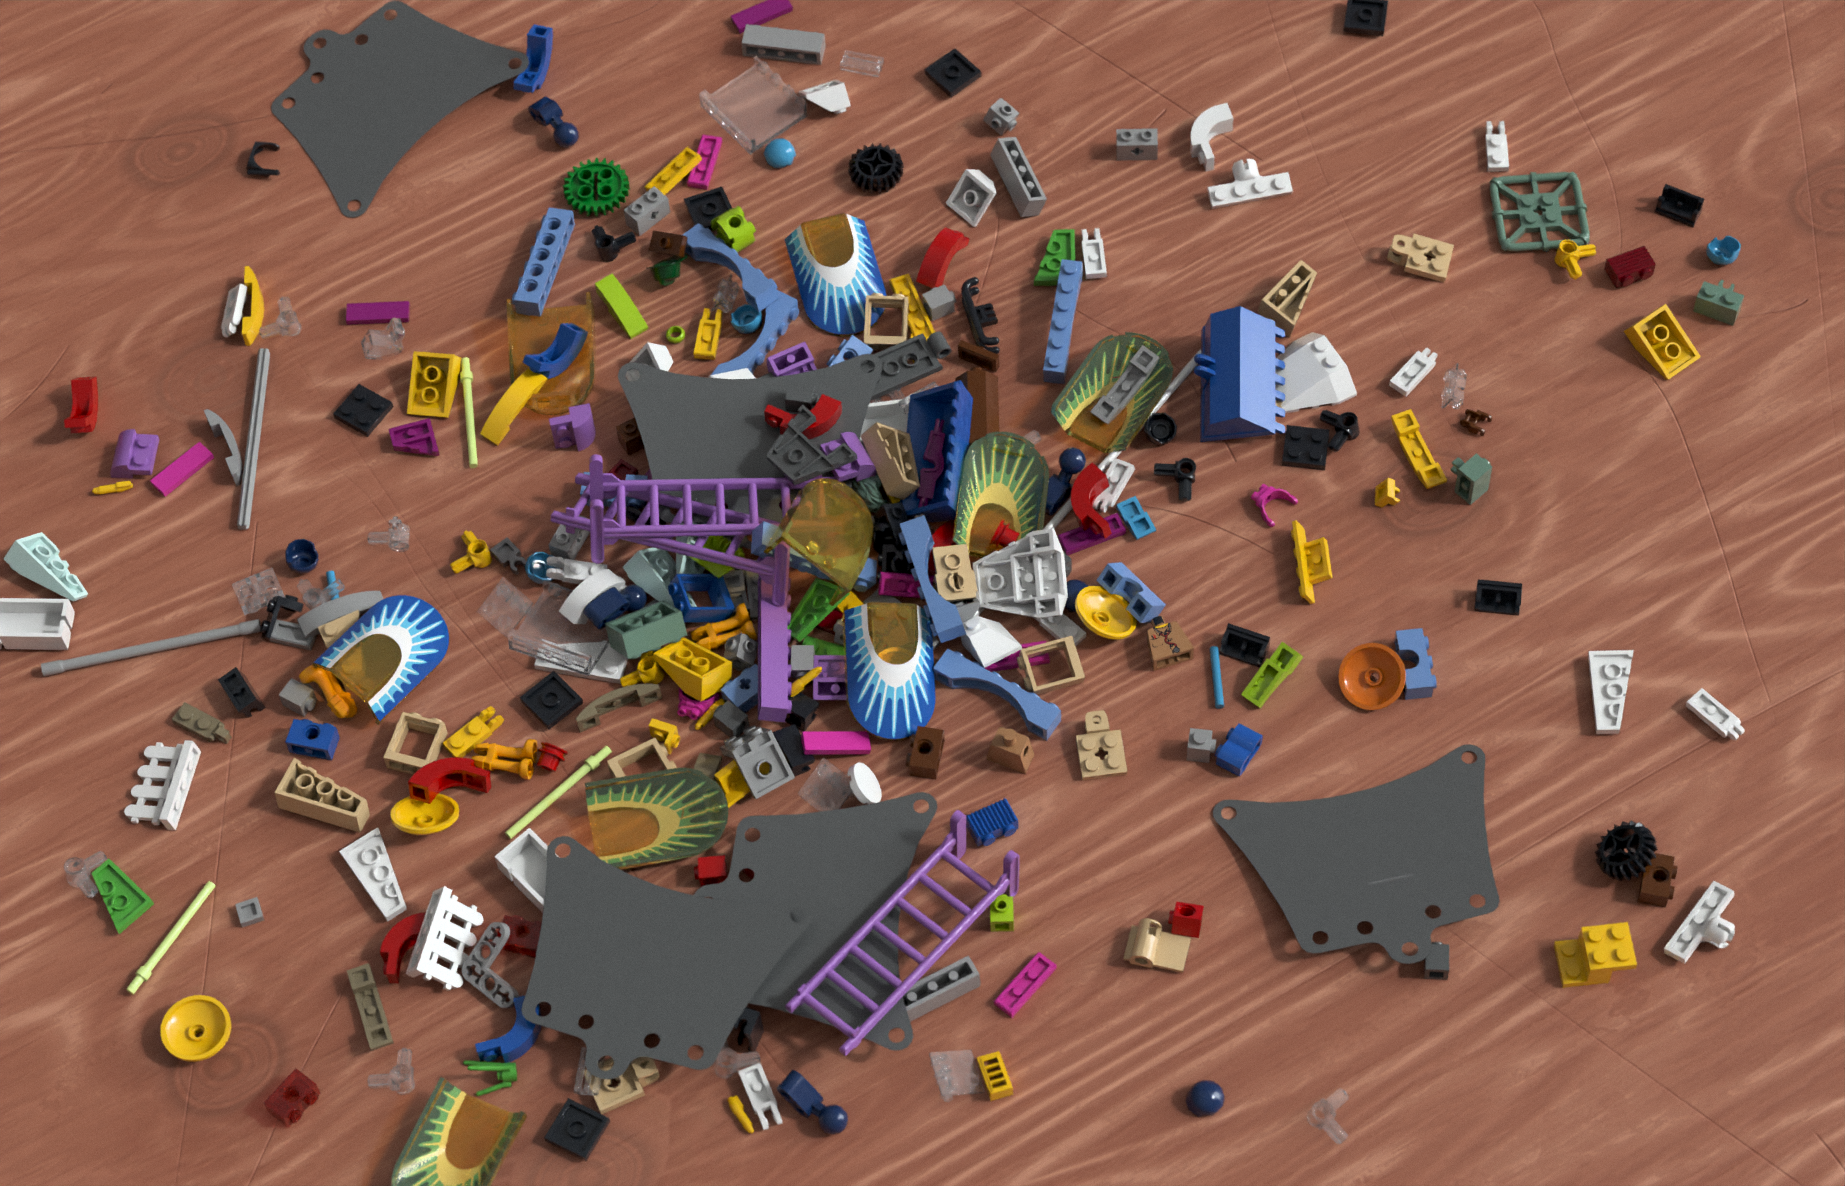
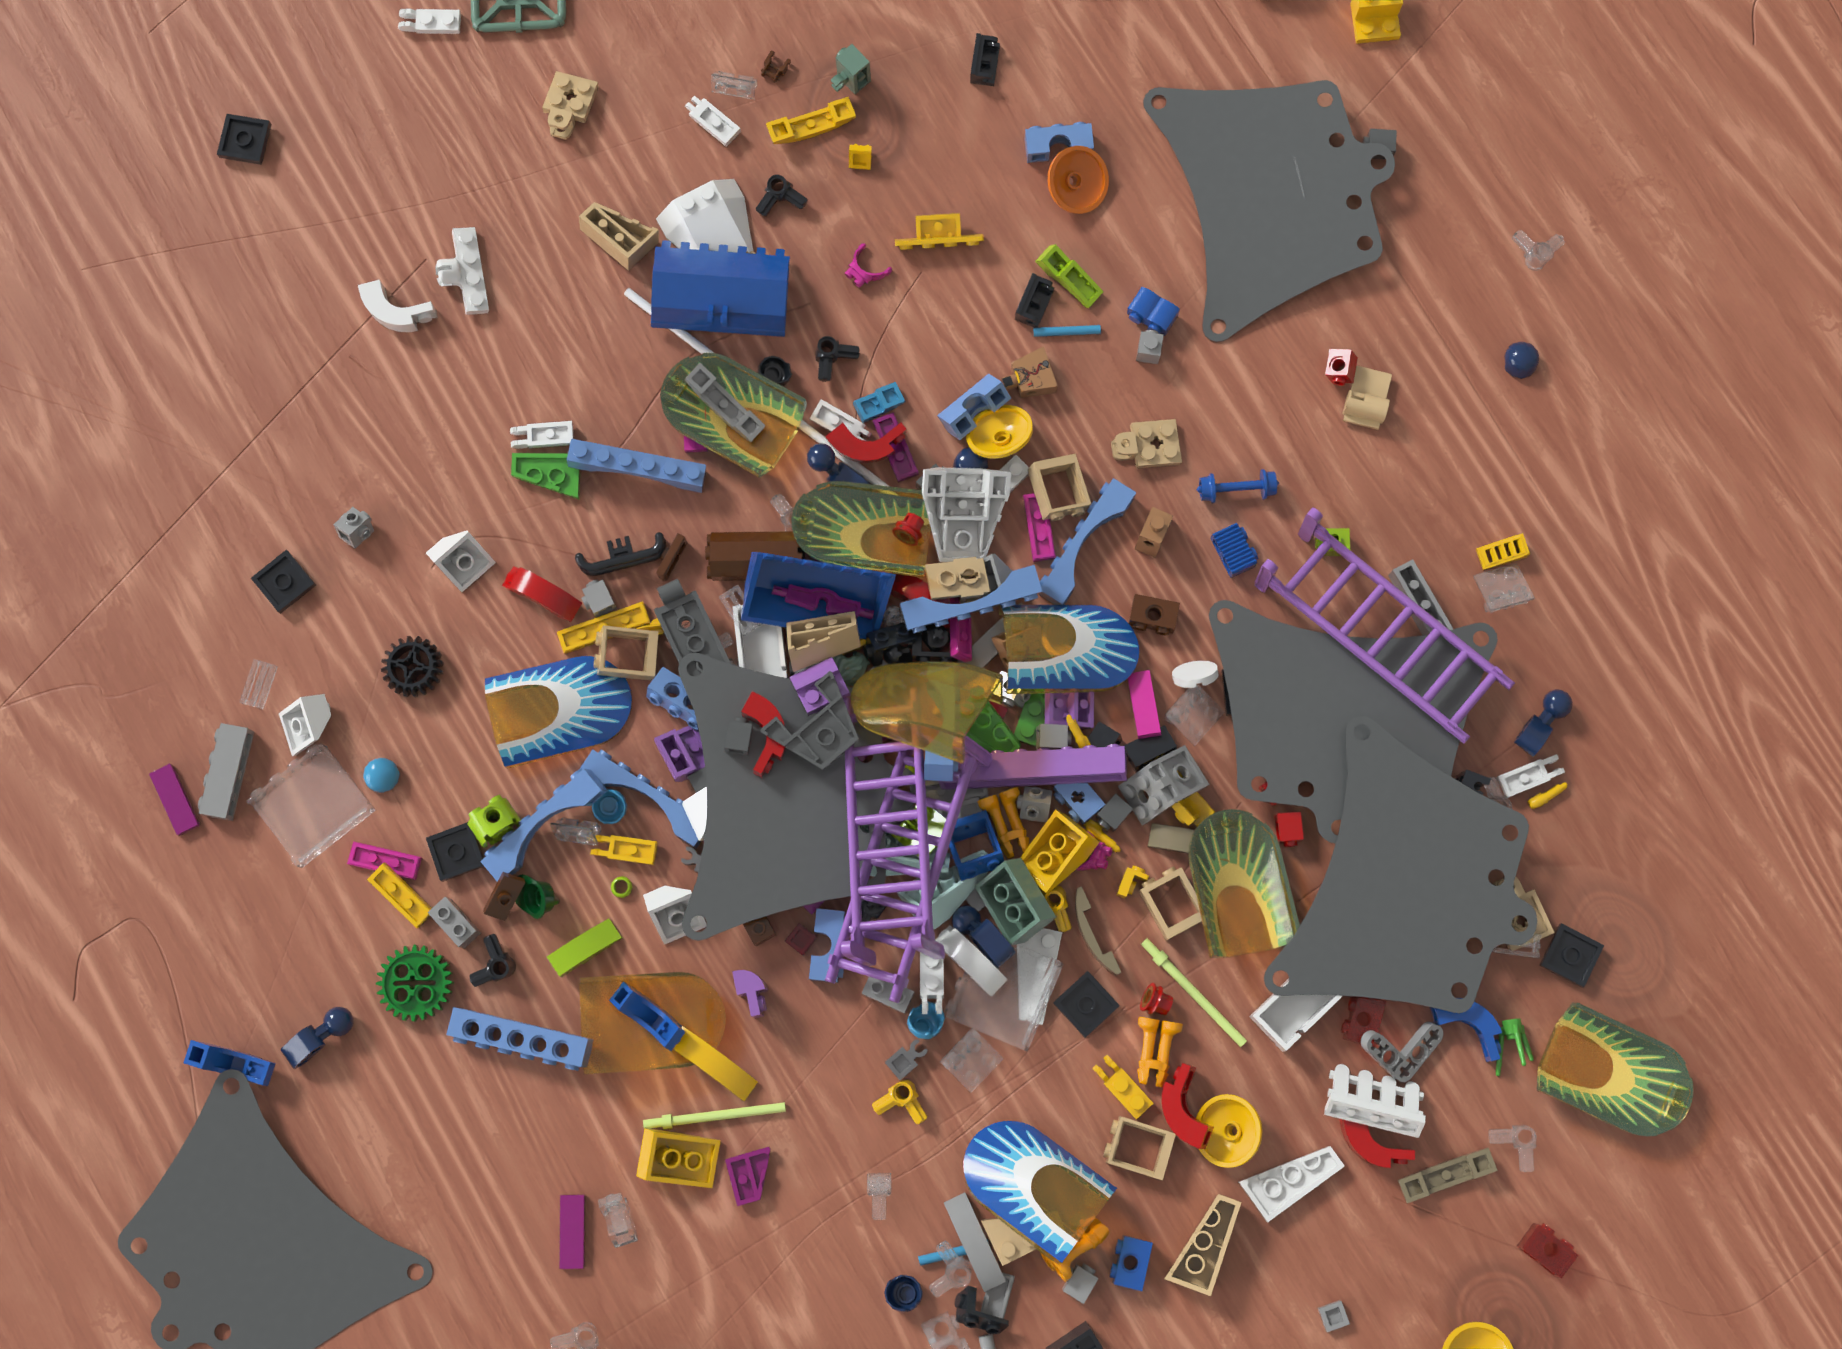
camera: 90 degrees left, 20 degrees up
black plate [333,384,394,437] -> none
white slope [961,616,1022,668] -> none
light grey brick [990,137,1047,217] -> none
dark pink tile [994,952,1057,1018] -> none
light grey brick [1116,129,1158,161] -> none
black plate [1282,425,1330,470] -> none
none -> blue piece [1196,469,1279,504]

